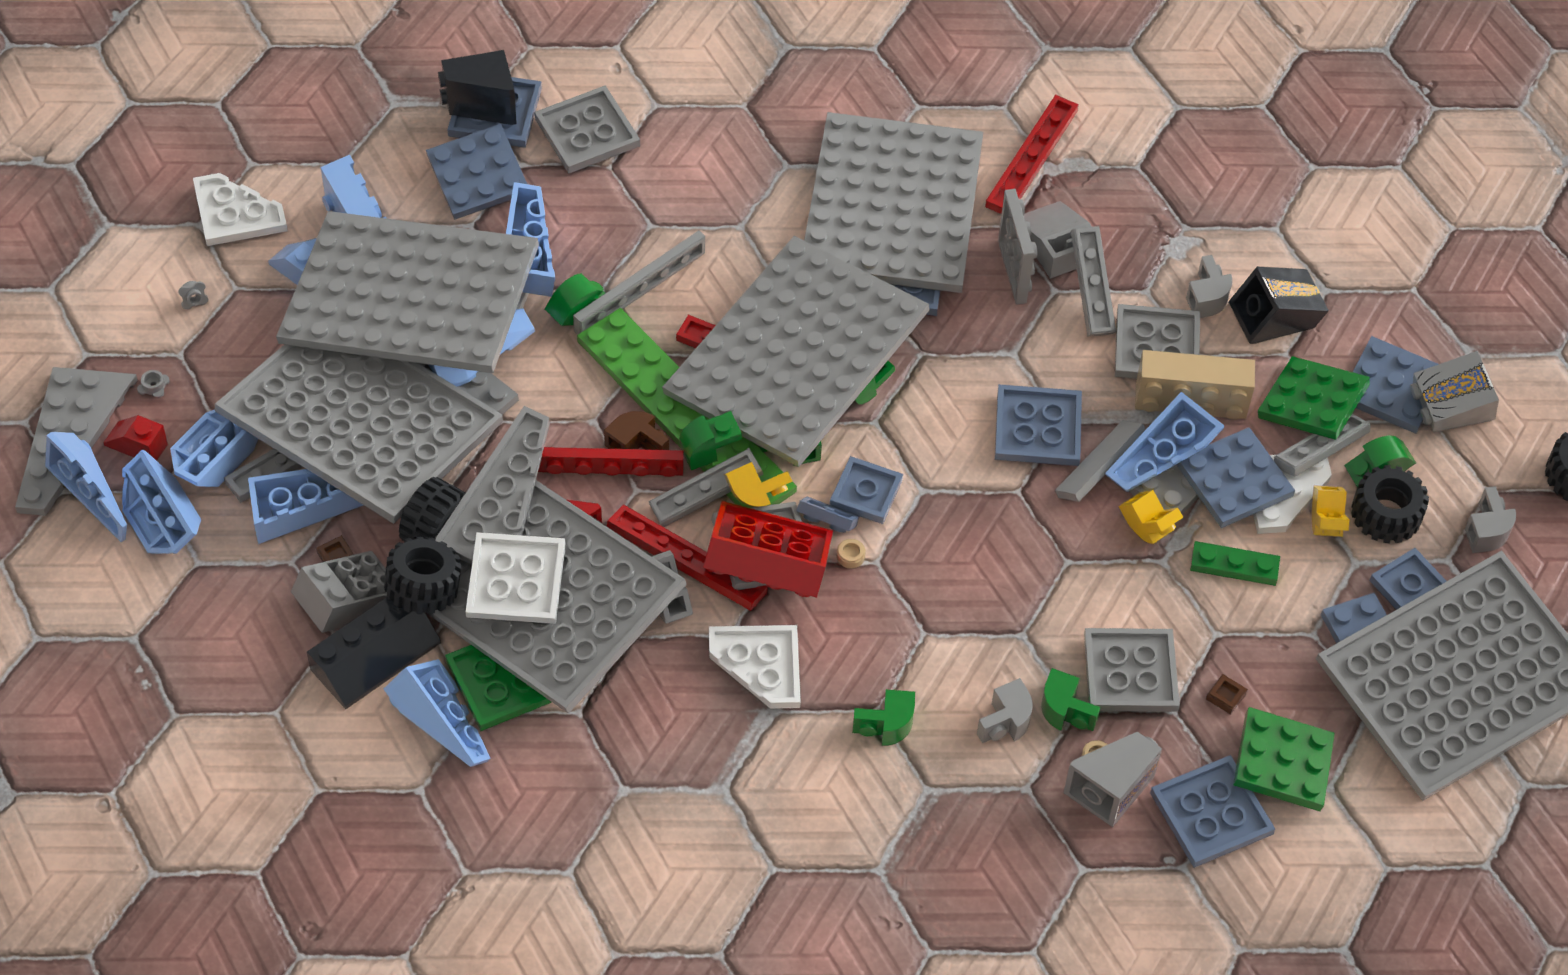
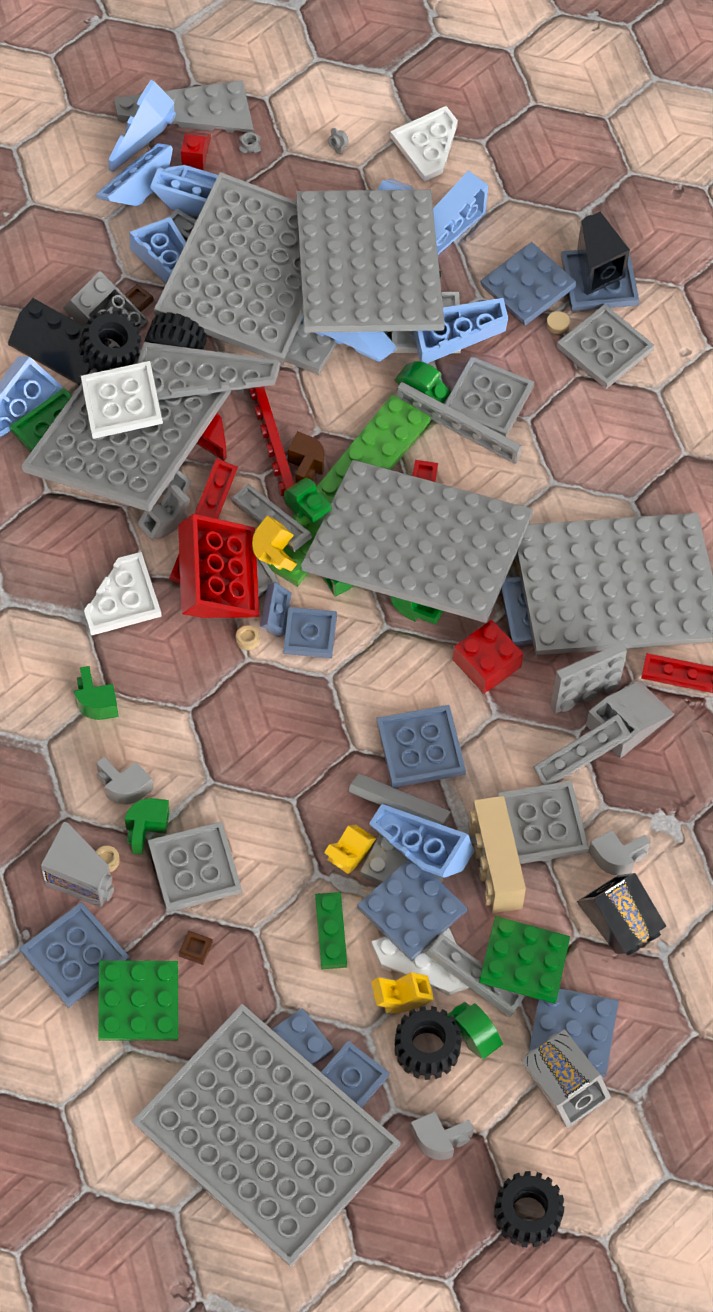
camera: 75 degrees right, 5 degrees up
none -> light grey plate [445,356,534,437]
none -> red brick [453,620,523,694]
none -> tan tile [546,311,570,334]

